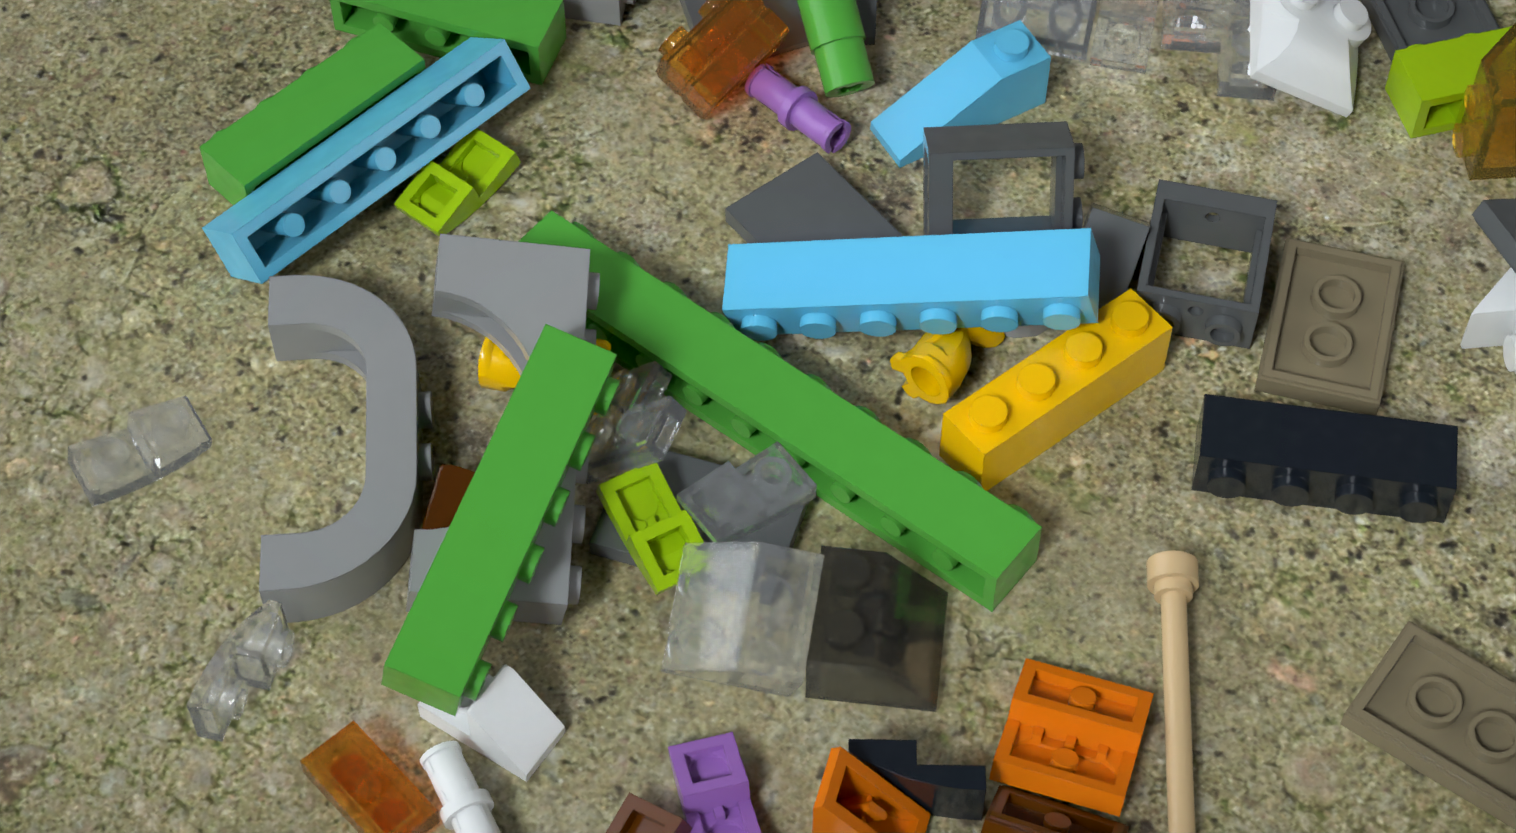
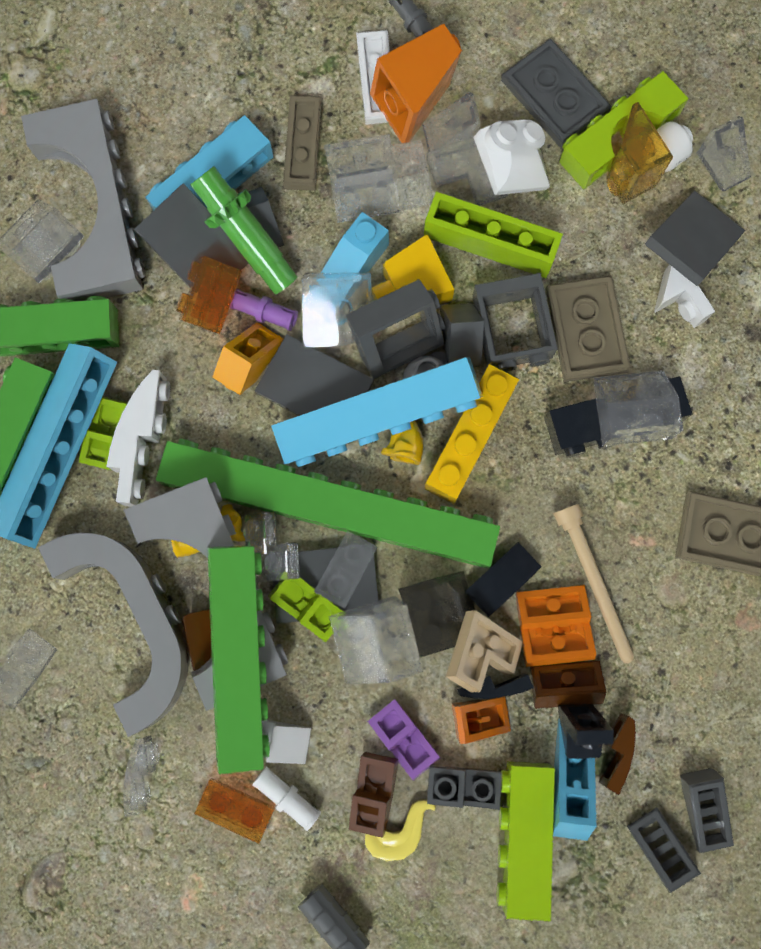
camera: 20 degrees left, 25 degrees up
none -> white slope [107,370,170,507]
none -> light orange slope [212,322,284,395]
none -> clear slope [302,272,372,347]
none -> yellow torso [371,234,455,304]
none -> lime brick [424,191,563,278]
none -> tan plate [446,610,523,692]
none -> black slope [465,542,542,617]
none -> clear slope [593,371,684,446]

